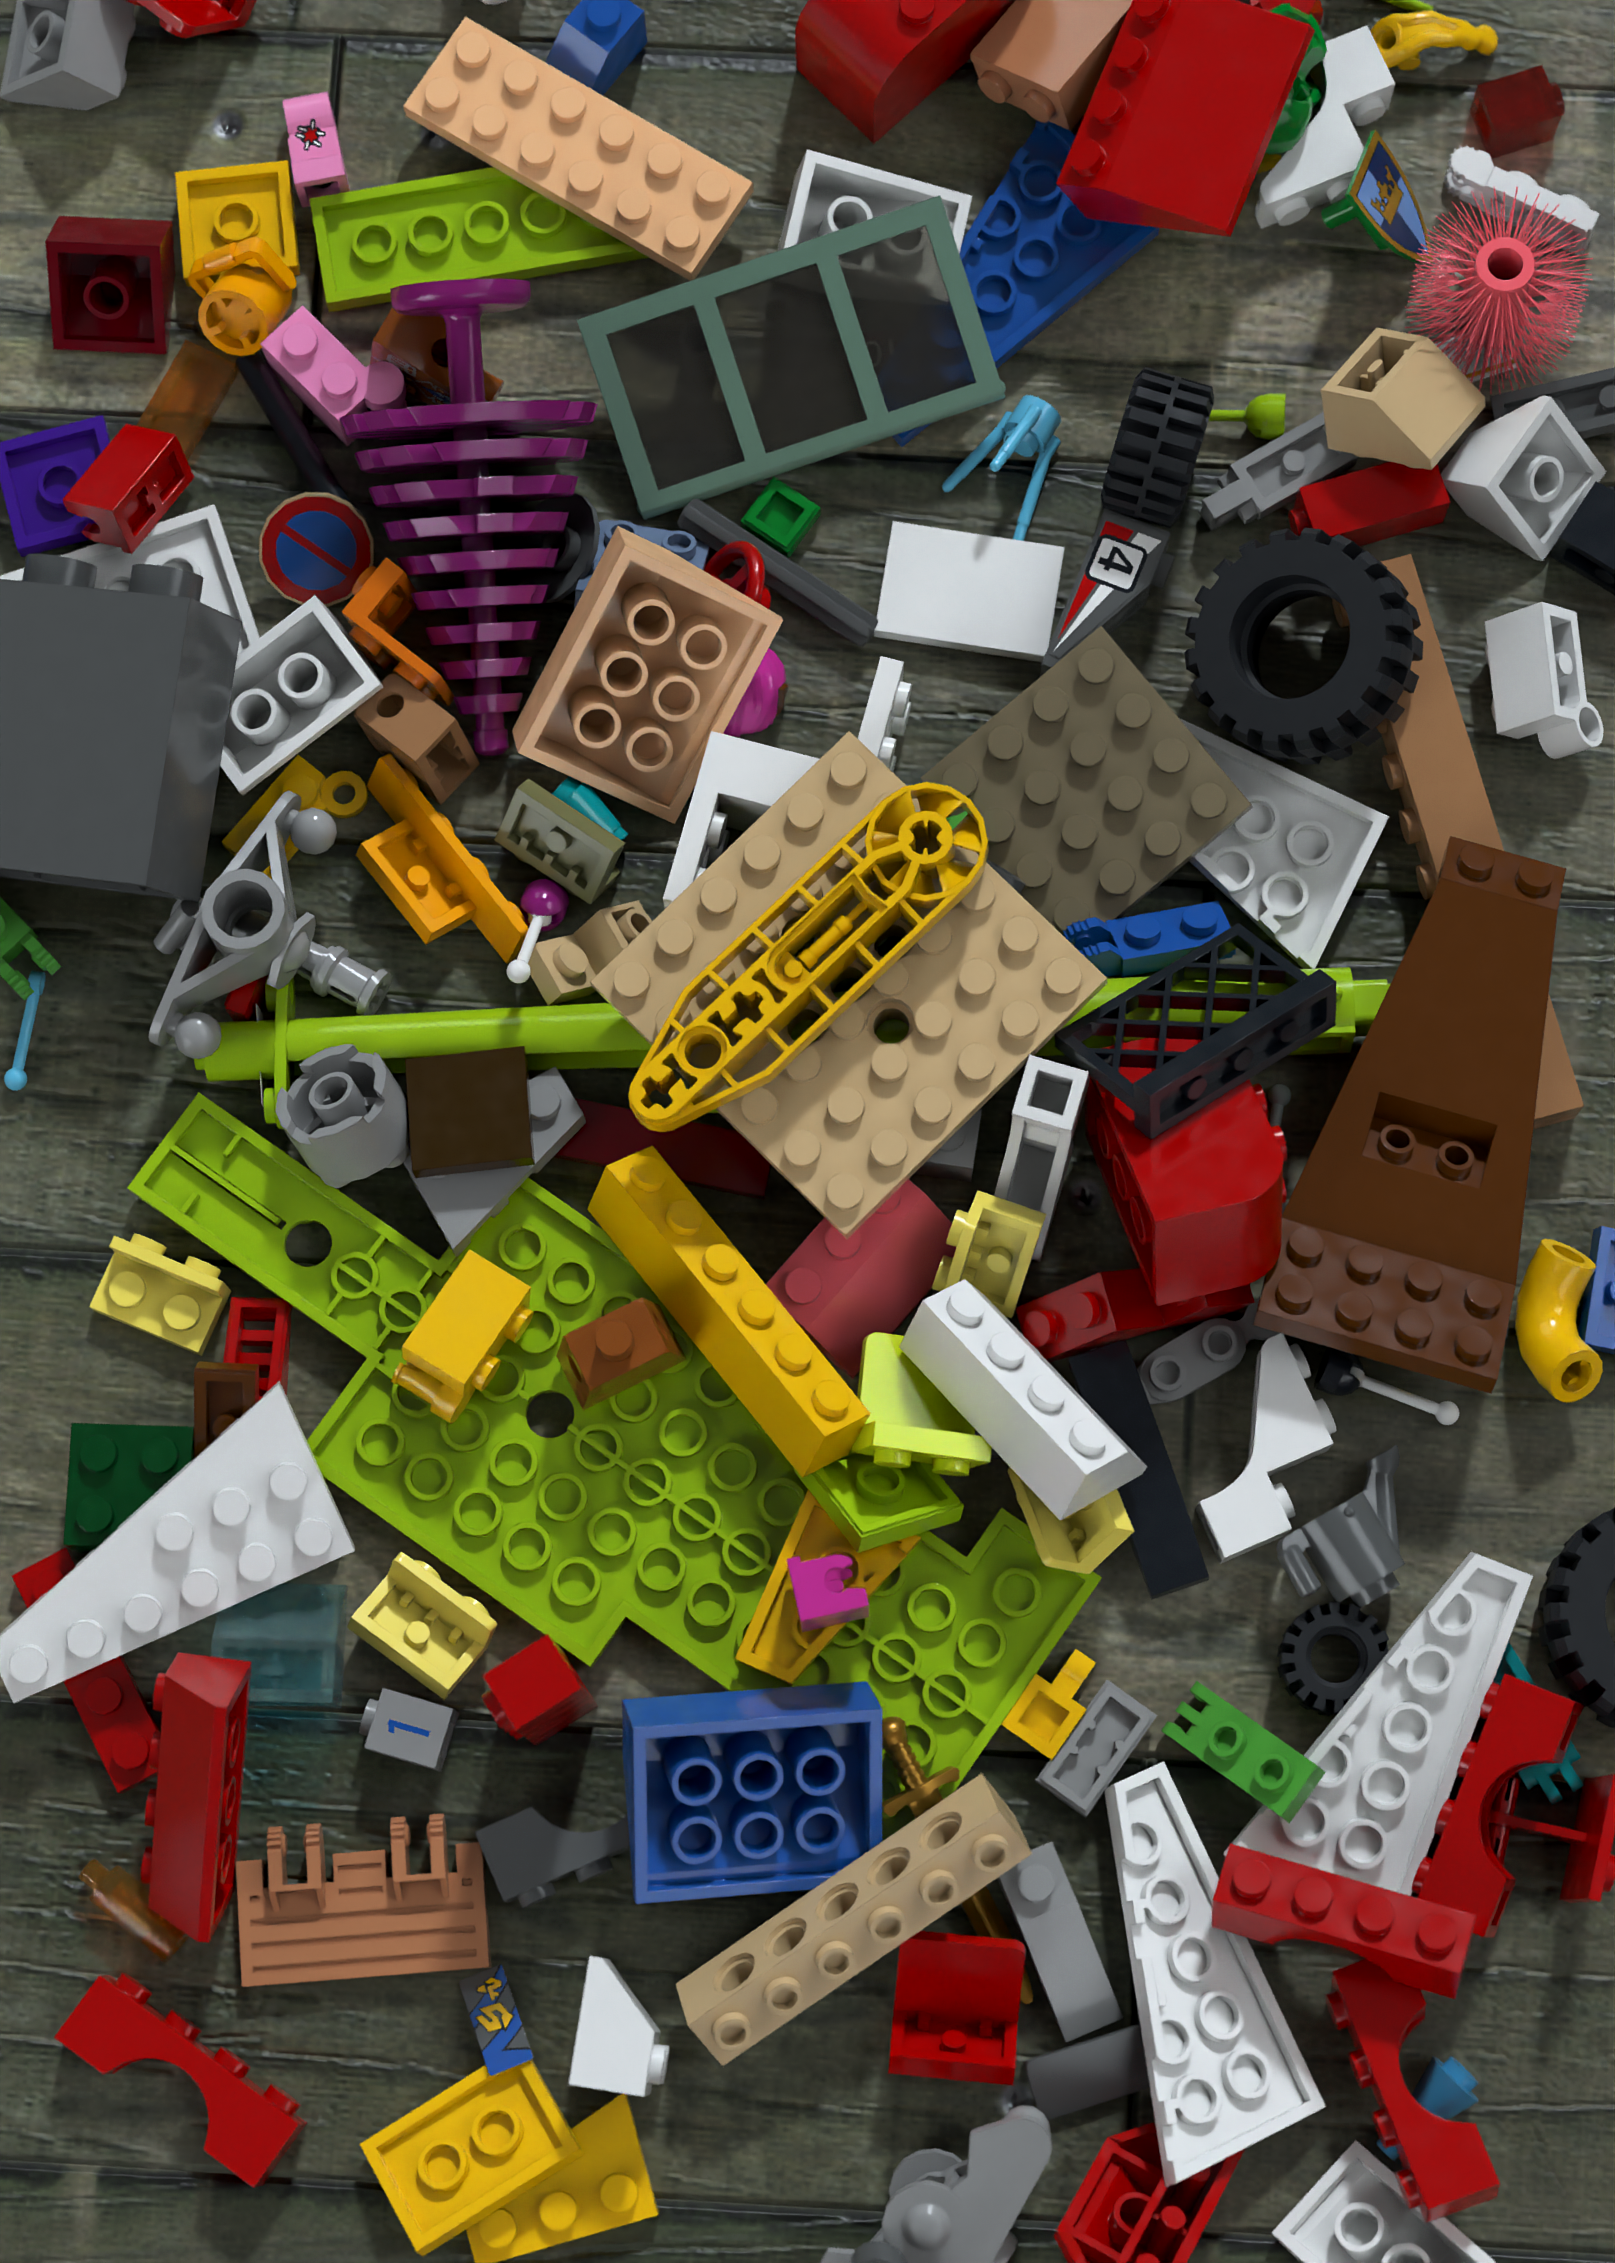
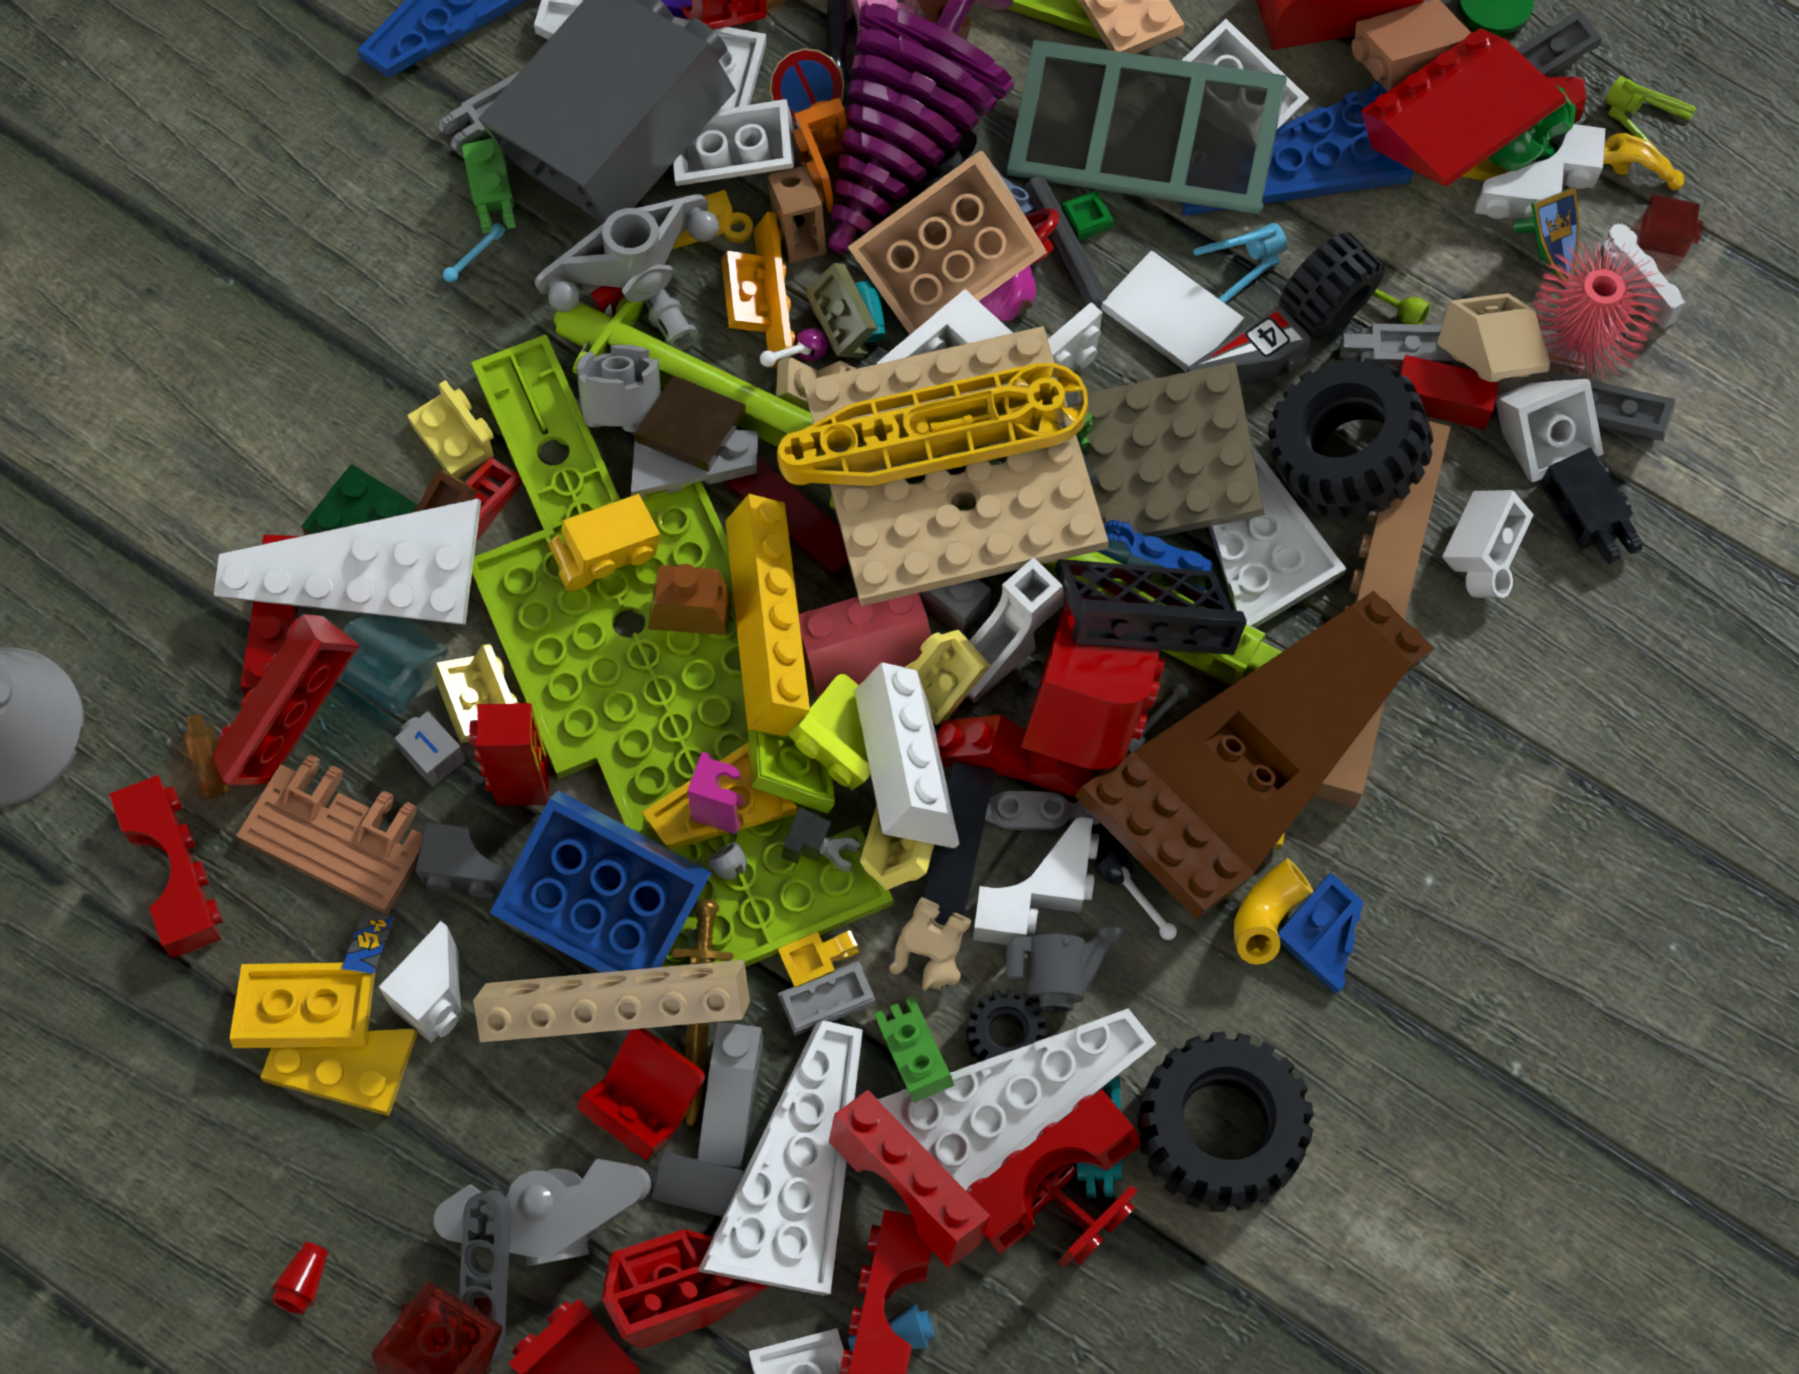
camera: 25 degrees right, 10 degrees down
none -> light grey hinge [708,842,747,880]
none -> pearl dark grey piece [782,808,860,872]
none -> tan animal [889,897,971,991]

